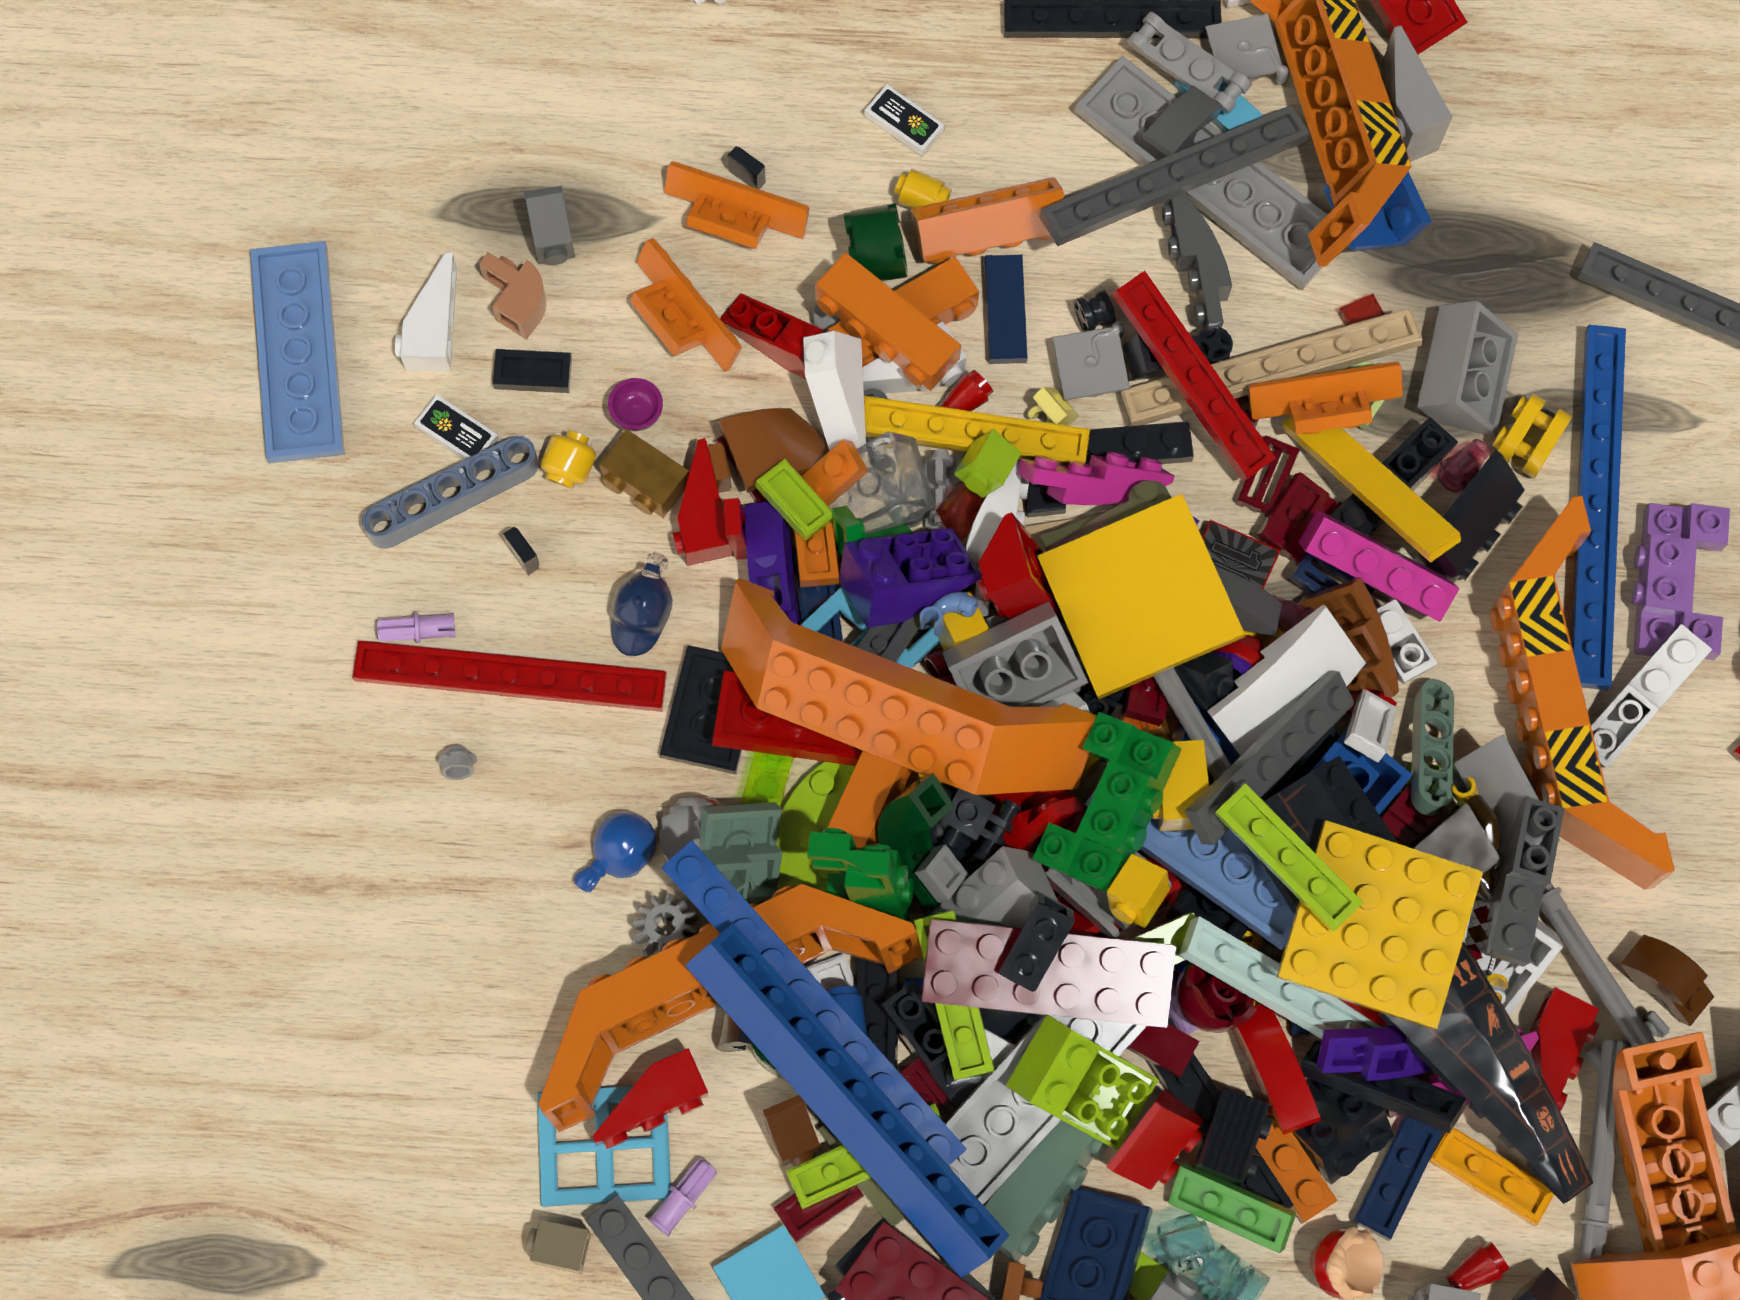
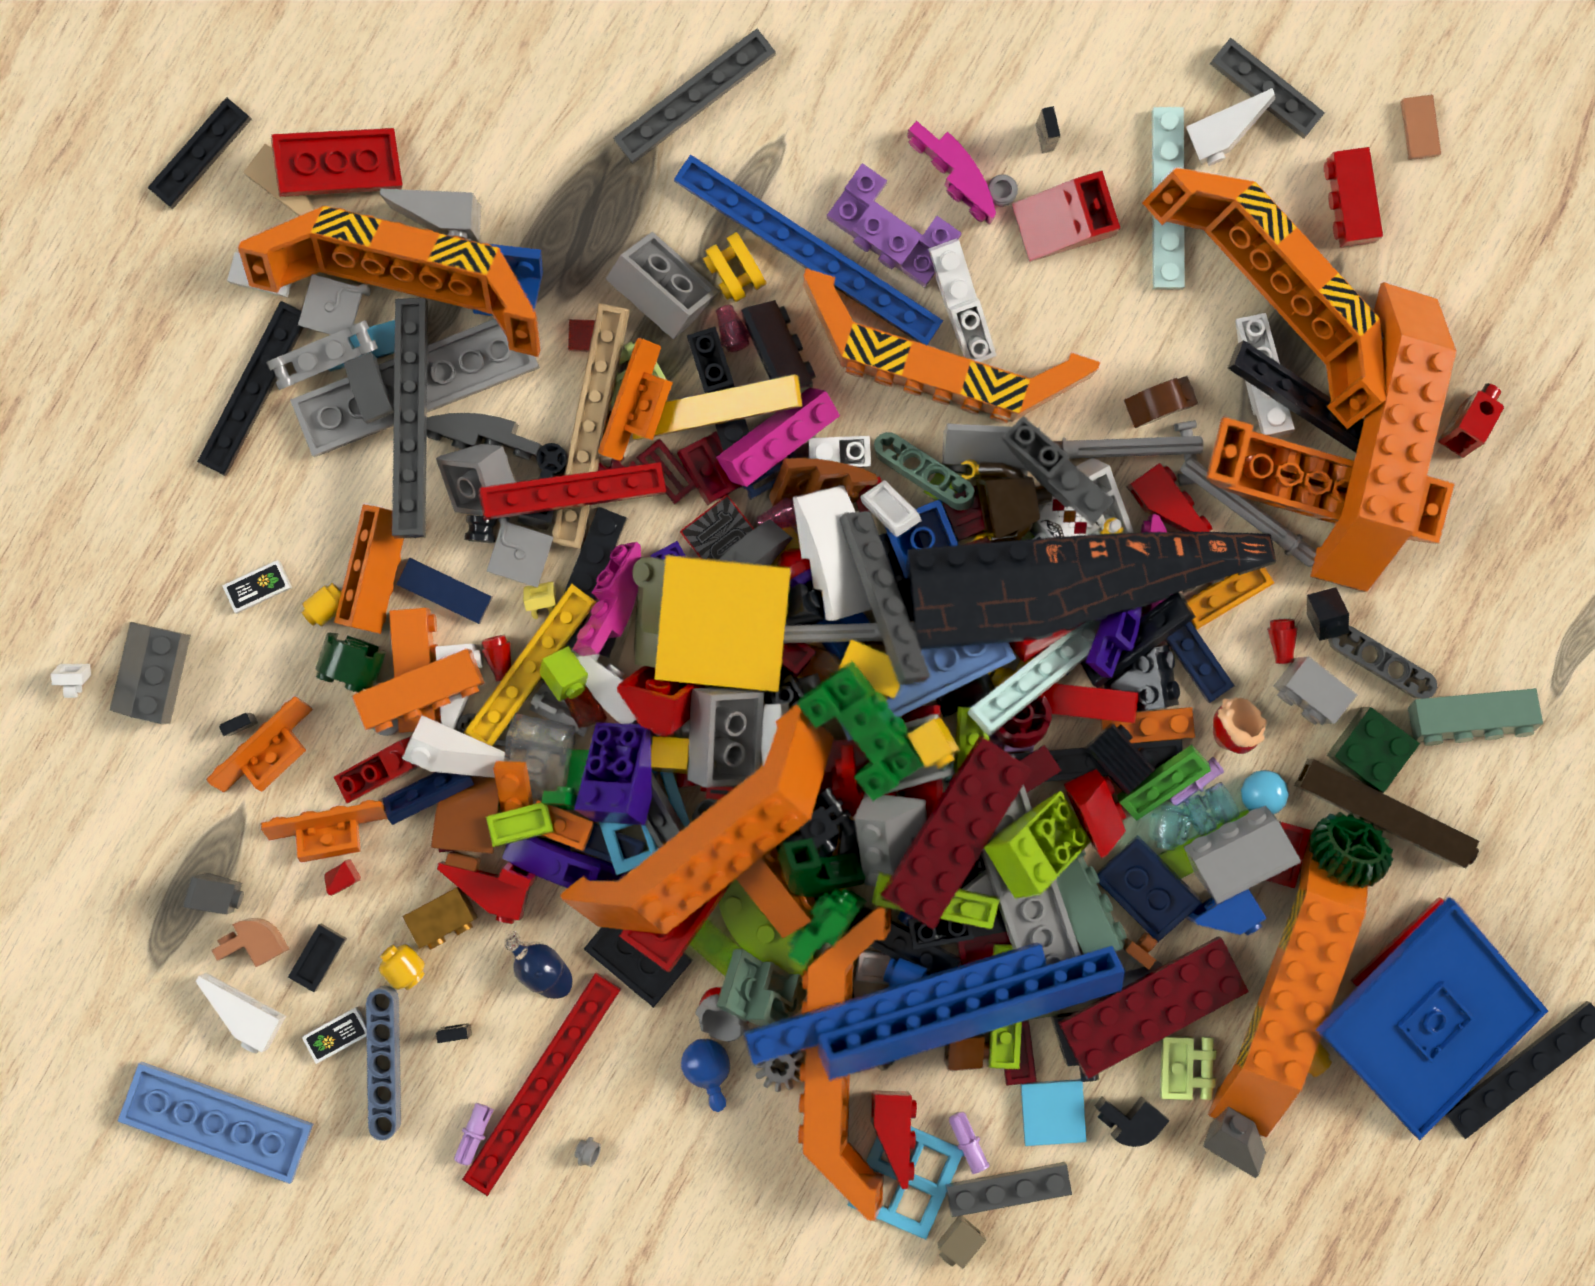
camera: 60 degrees left, 15 degrees up
magenta piece [608,378,663,431] -> none
light grey plate [915,844,968,903] -> none
medium blue arm [920,591,978,636] -> none
black bracket [999,891,1075,992] -> none
lime plate [1215,783,1363,932] -> none
yellow plate [1276,820,1483,1030] -> none
none -> dark grey slope [110,622,191,724]
none -> red slope [324,859,361,896]
none -> dark blue tile [382,772,474,825]
none -> light grey slope [436,444,516,516]
none -> lavender axle [1169,757,1224,806]

